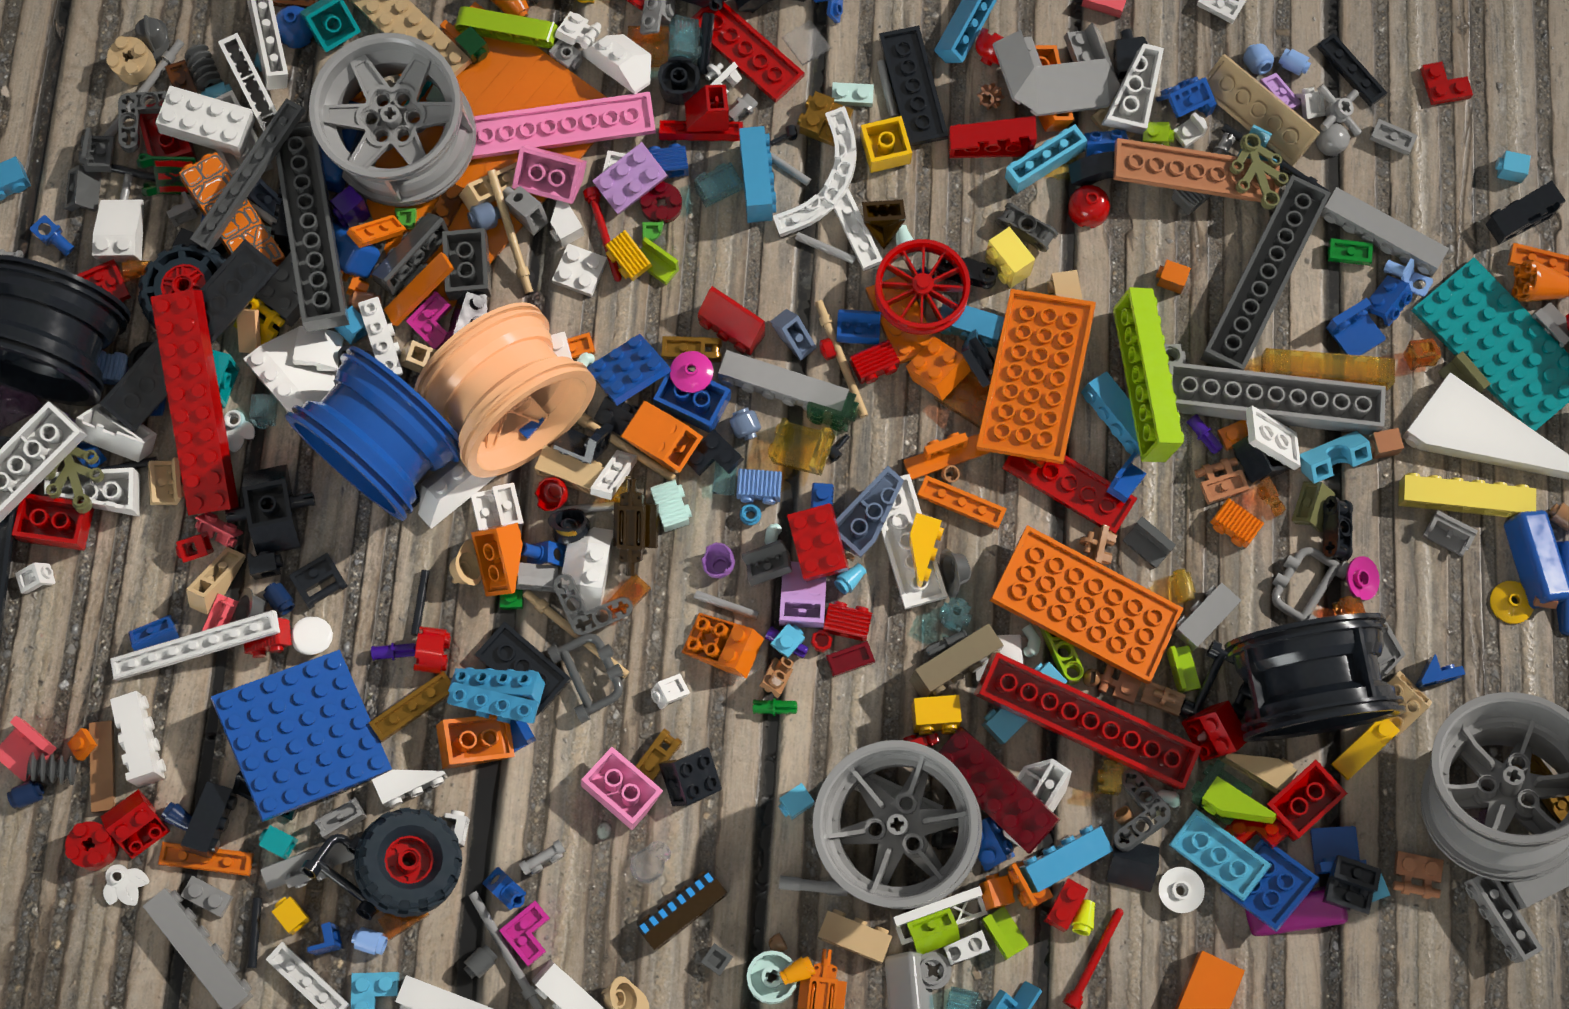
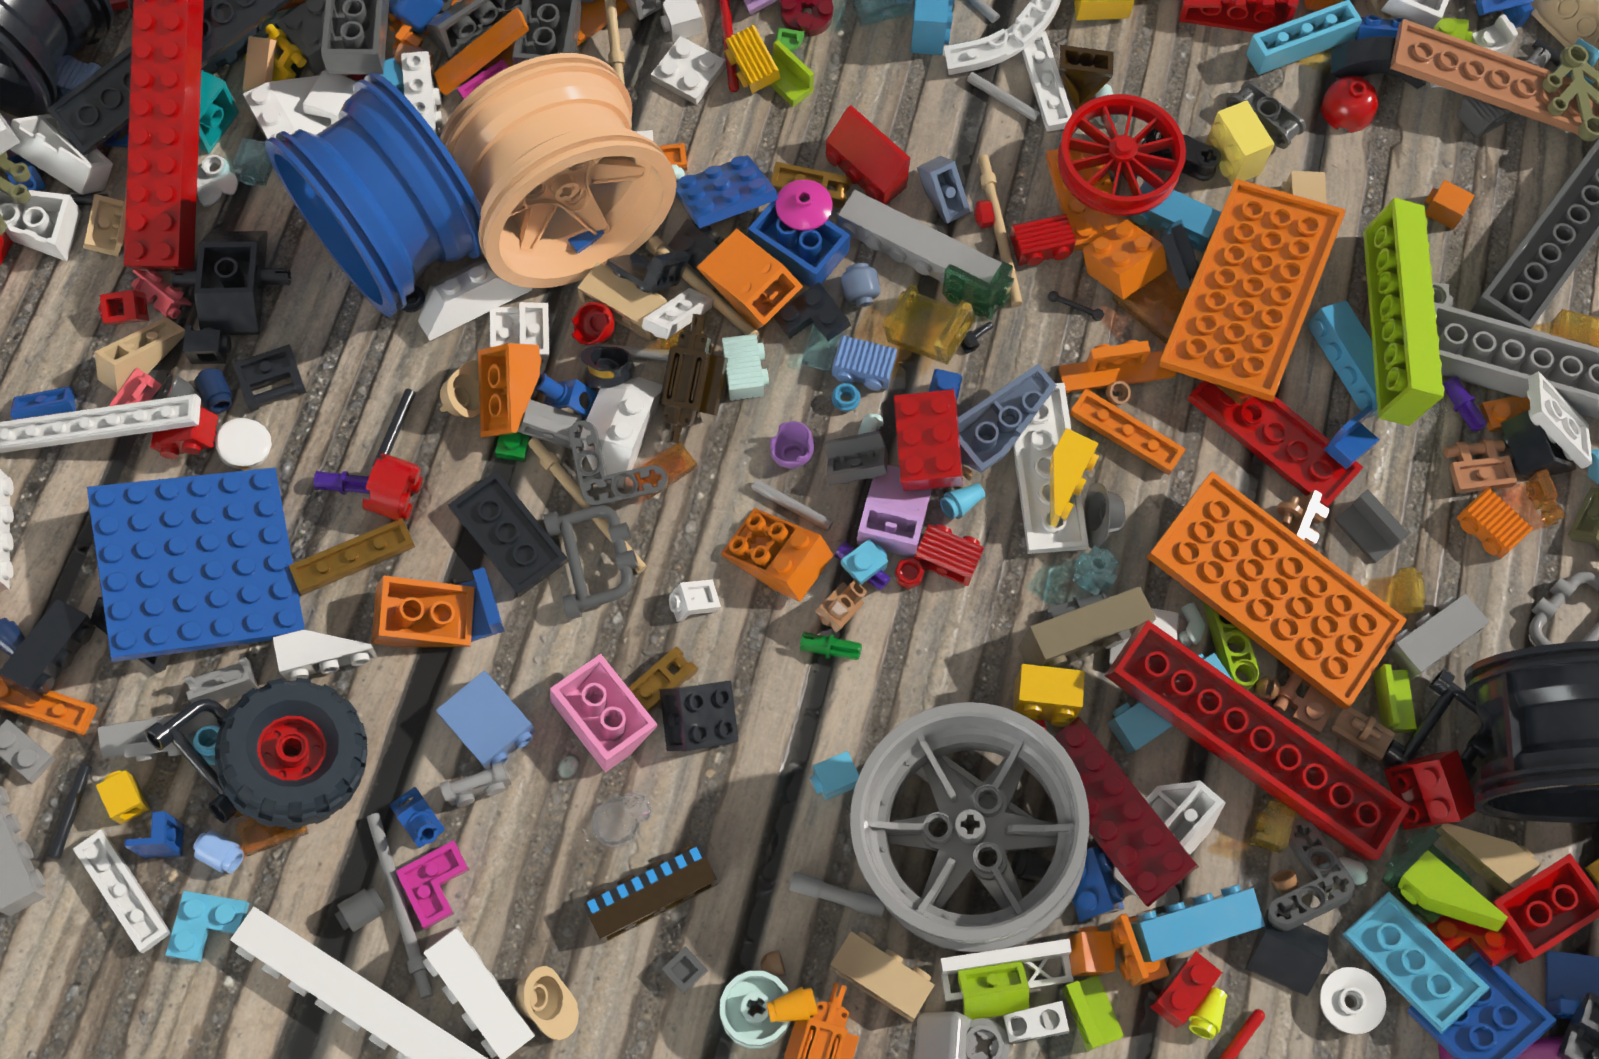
camera: 10 degrees right, 5 degrees down
teal brick [259,825,298,859] -> none
white bracket [444,810,470,846] -> none
dark azure bracket [447,682,539,724] -> none
dark azure brick [448,667,545,707] -> none
dark red tile [826,641,875,677] -> none
blue bracket [836,309,881,344] -> none
none -> medium azure brick [193,725,220,765]
none -> medium blue panel [436,670,535,770]
none -> black hinge [1048,291,1104,321]

